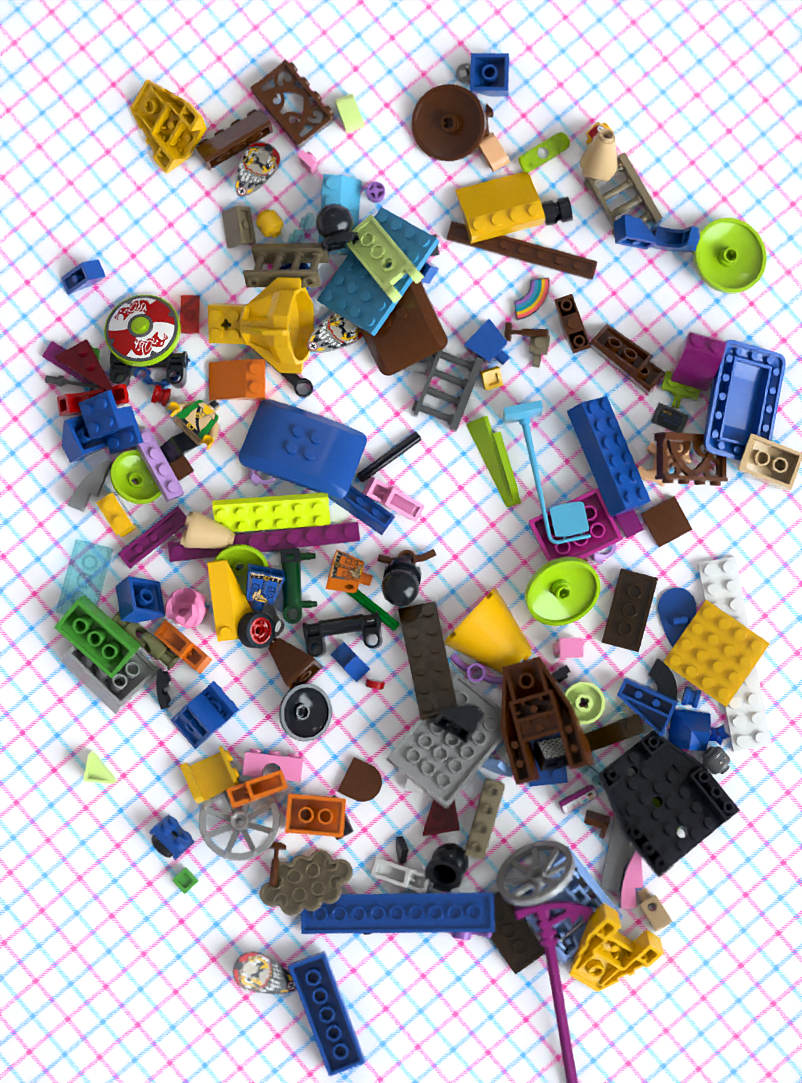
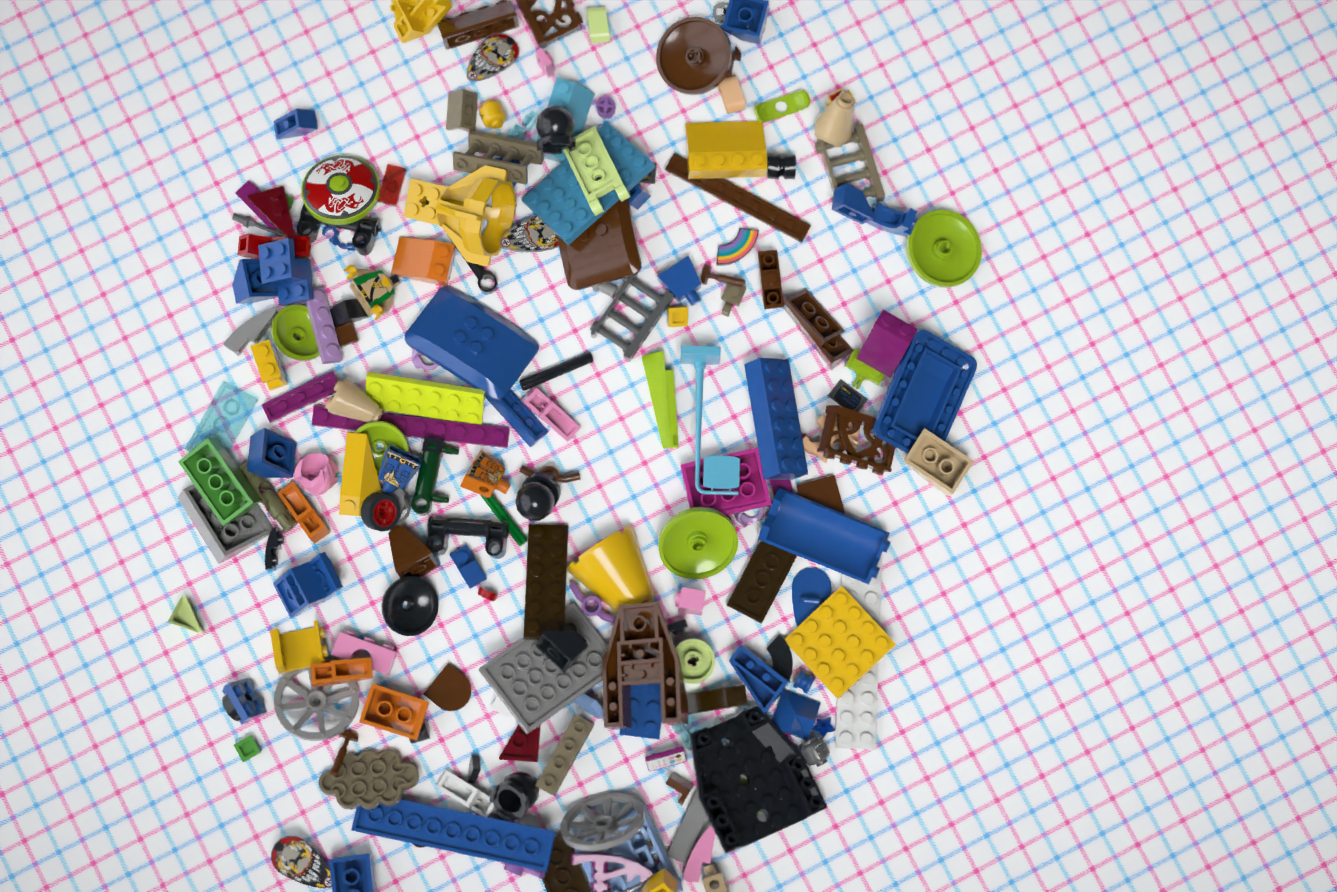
camera: 10 degrees right, 5 degrees down
red wheel [151,385,172,407] -> none
black panel [533,737,569,771] -> none
none -> blue cylinder [758,488,891,585]

